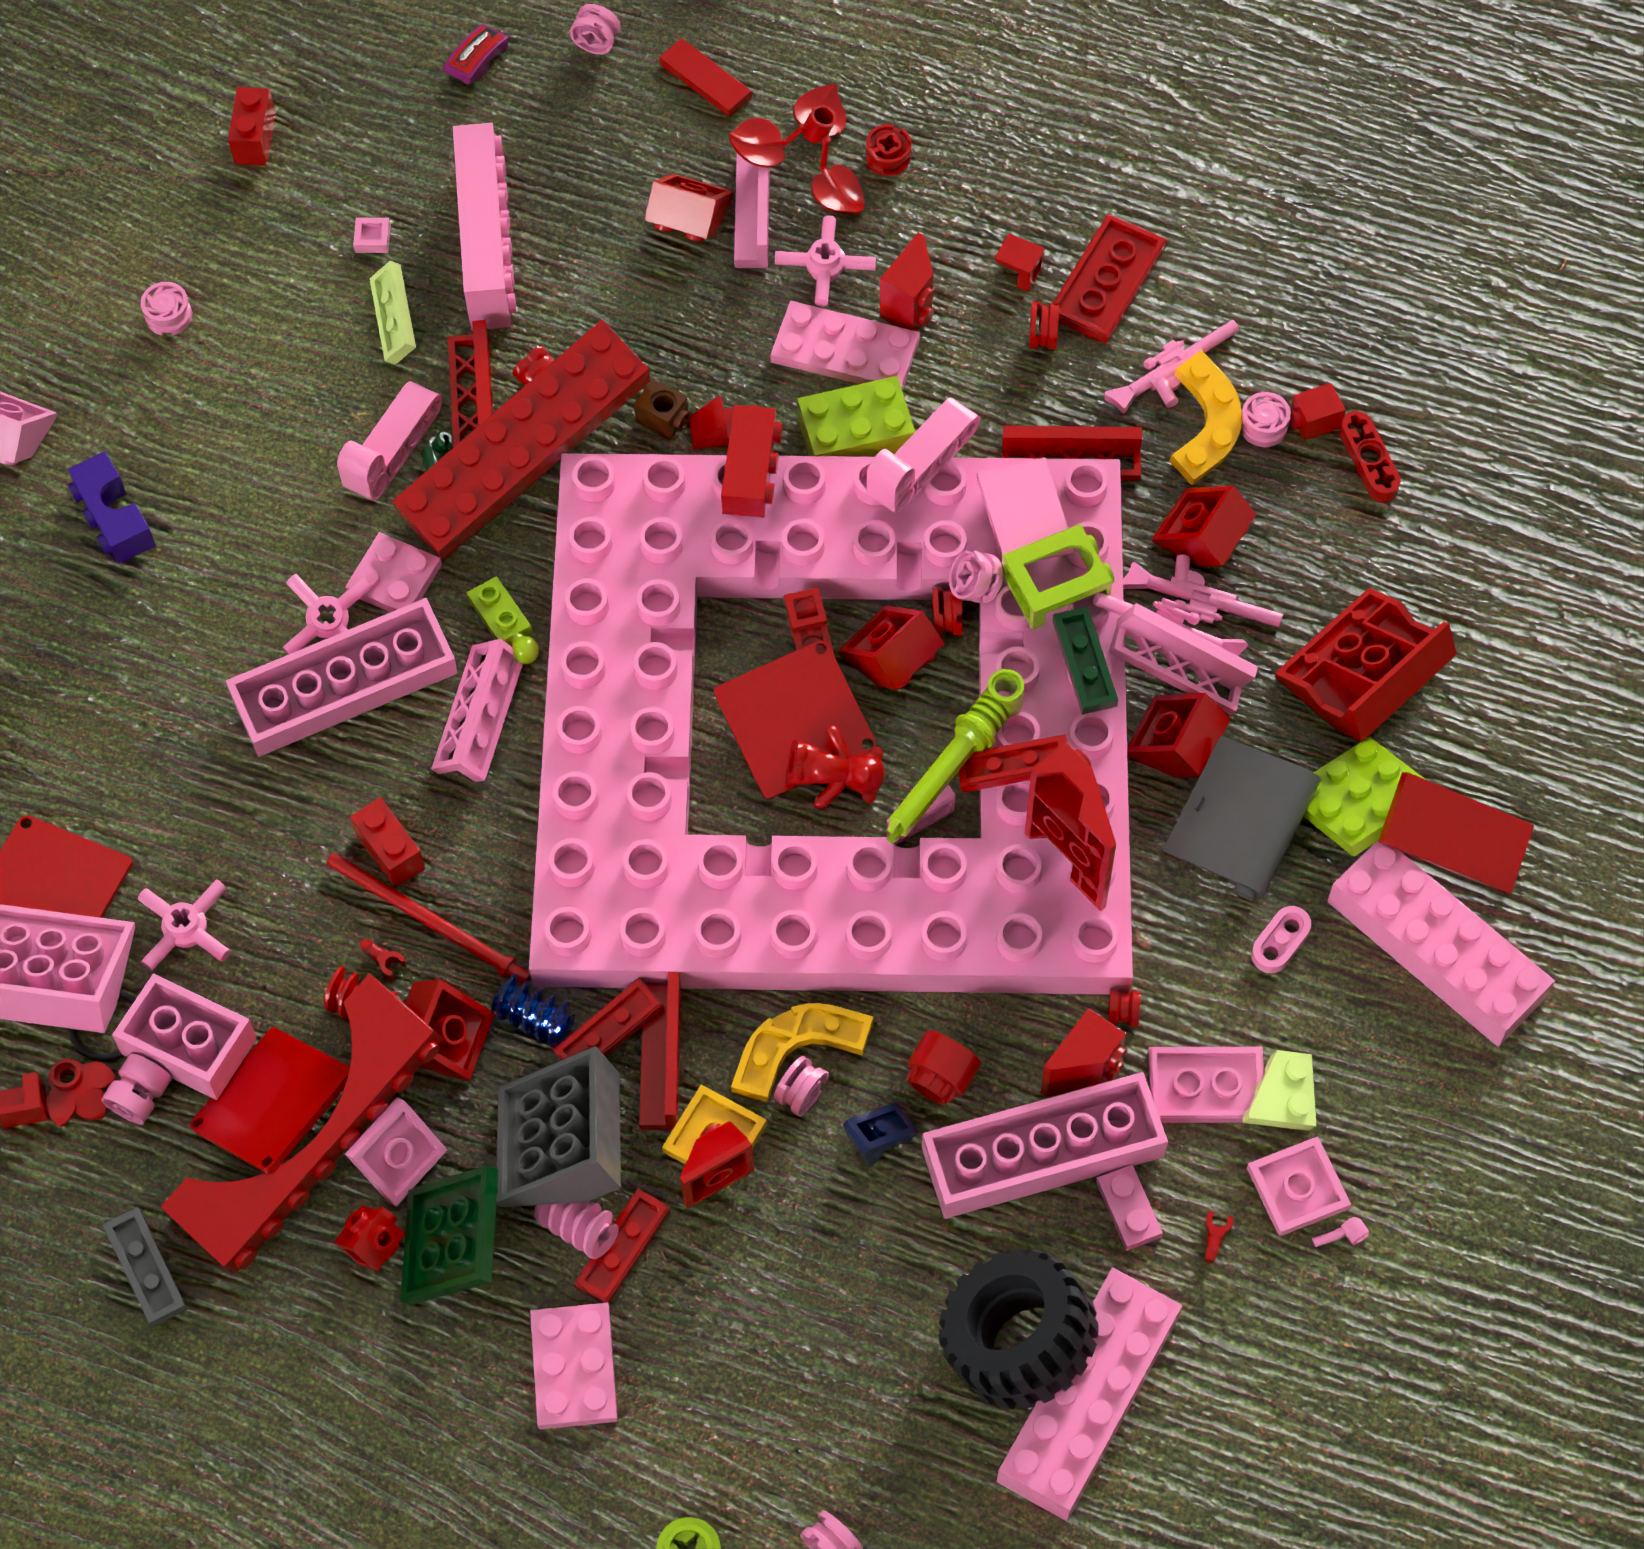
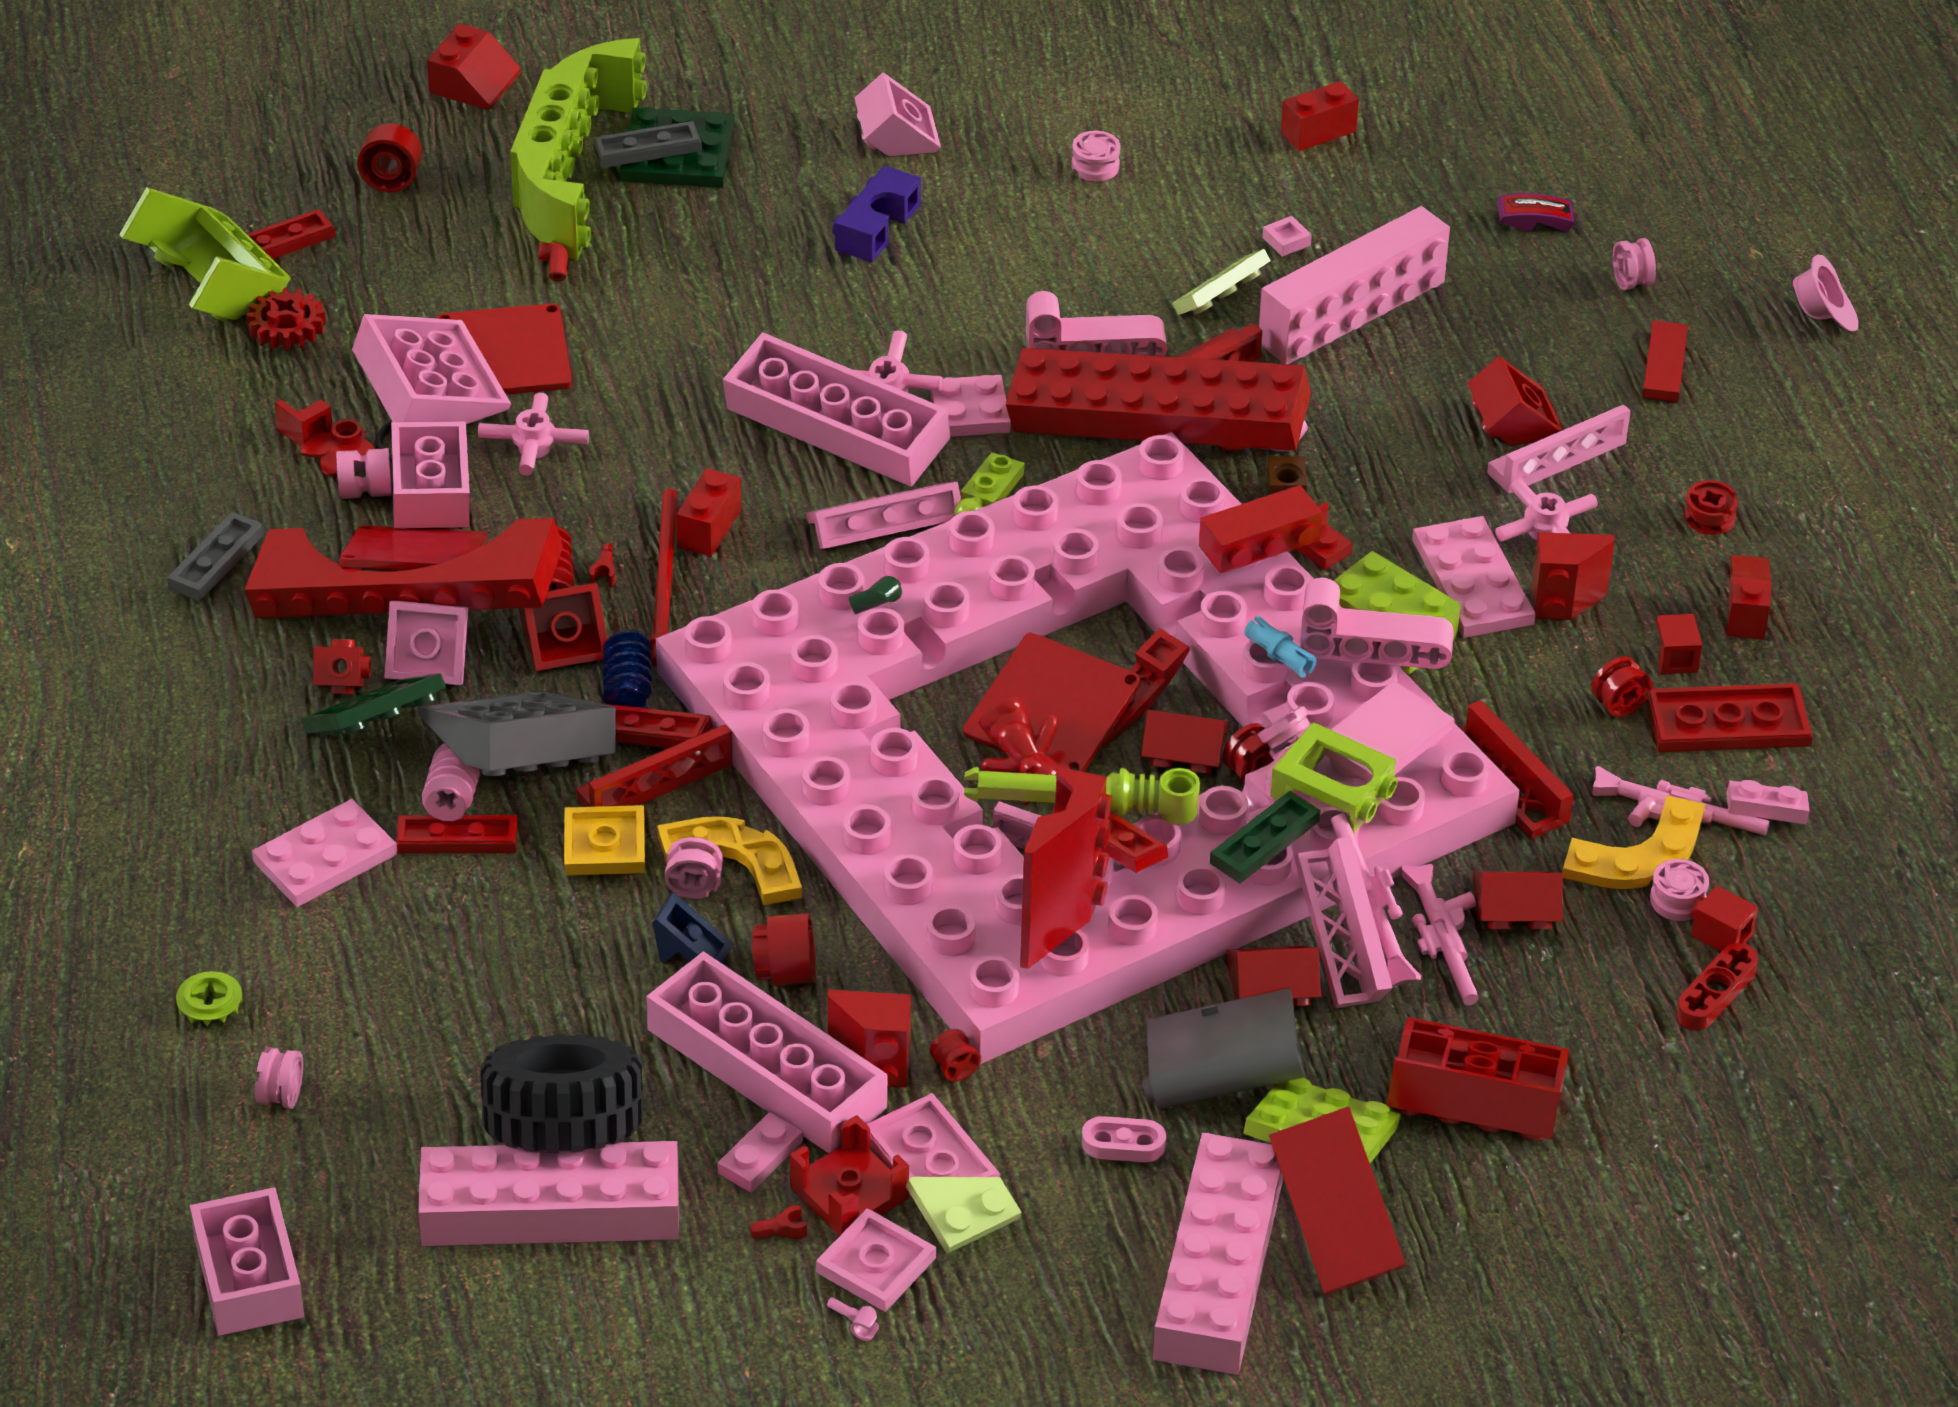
camera: 55 degrees right, 20 degrees down
red slope [680,1121,754,1209] -> none
red plant [729,84,865,214] -> none
none -> red panel [790,1115,909,1237]
none -> dark green arm [849,576,902,615]
none -> medium azure pin [1244,616,1317,678]
none -> bright pink plate [1726,780,1810,825]
none -> red slope [1727,555,1771,640]

